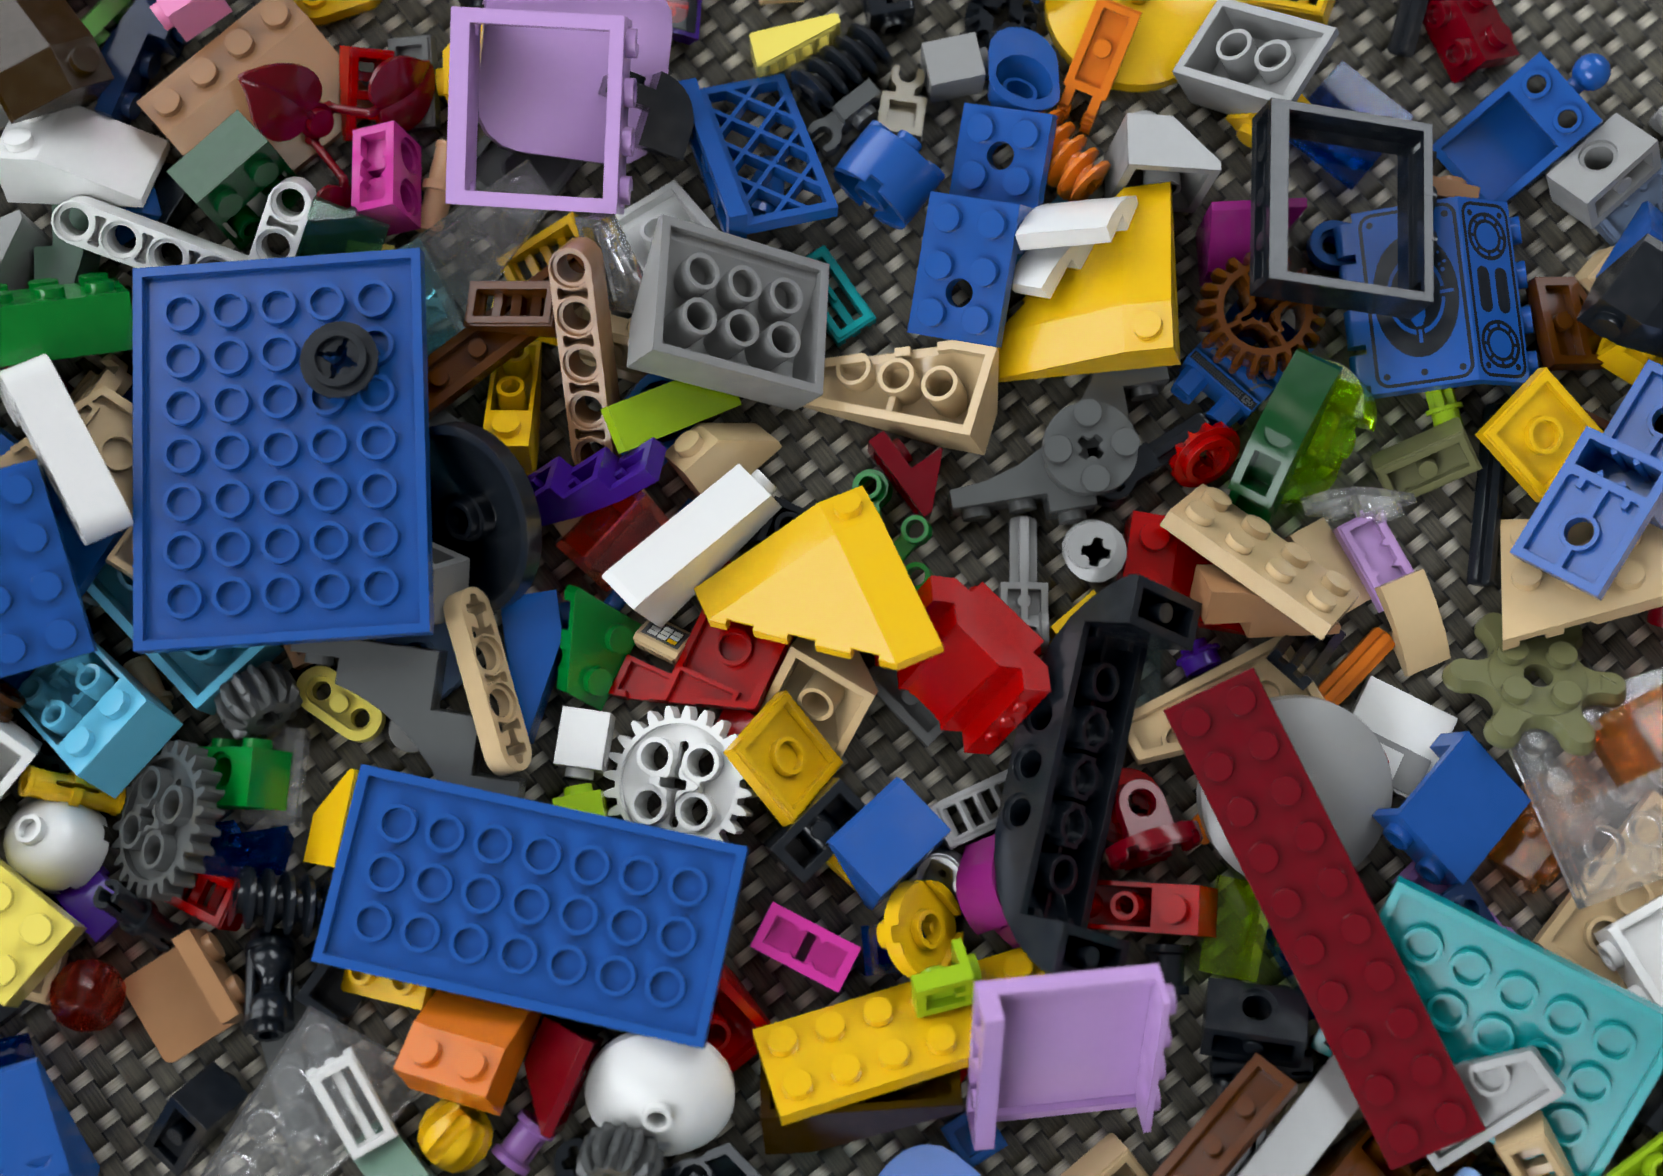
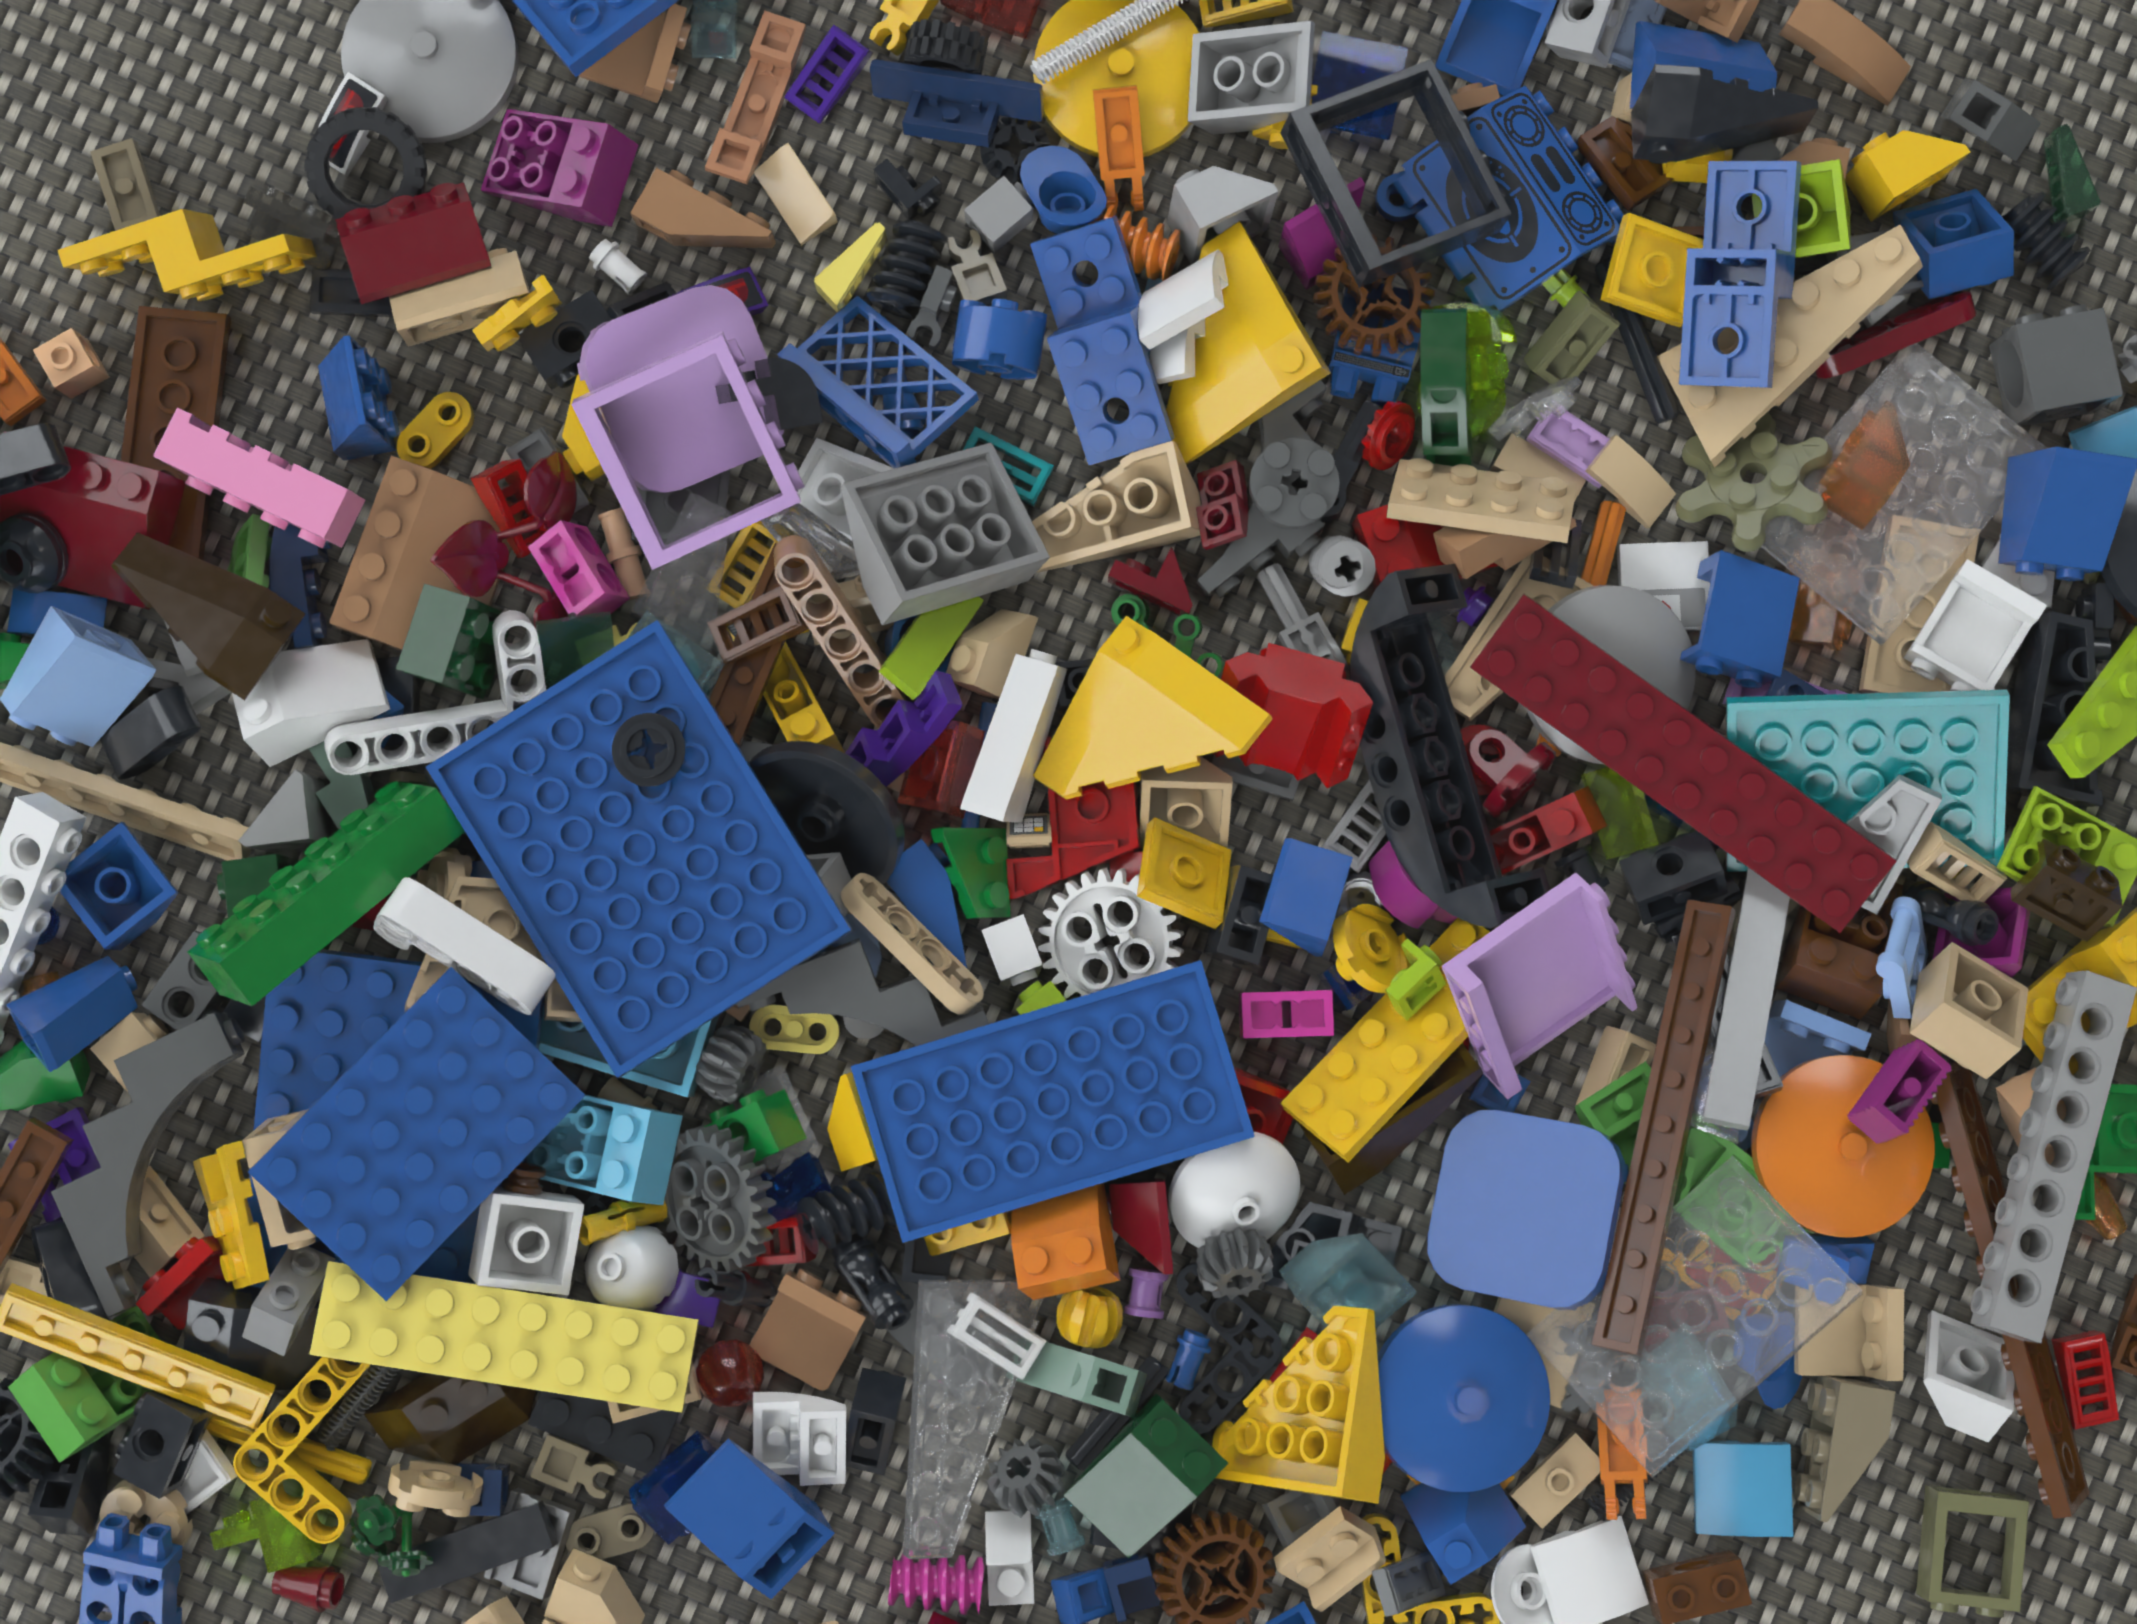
camera: 30 degrees left, 5 degrees up
none -> white slope [753,1392,846,1486]
none -> dark red slope [1196,460,1248,550]

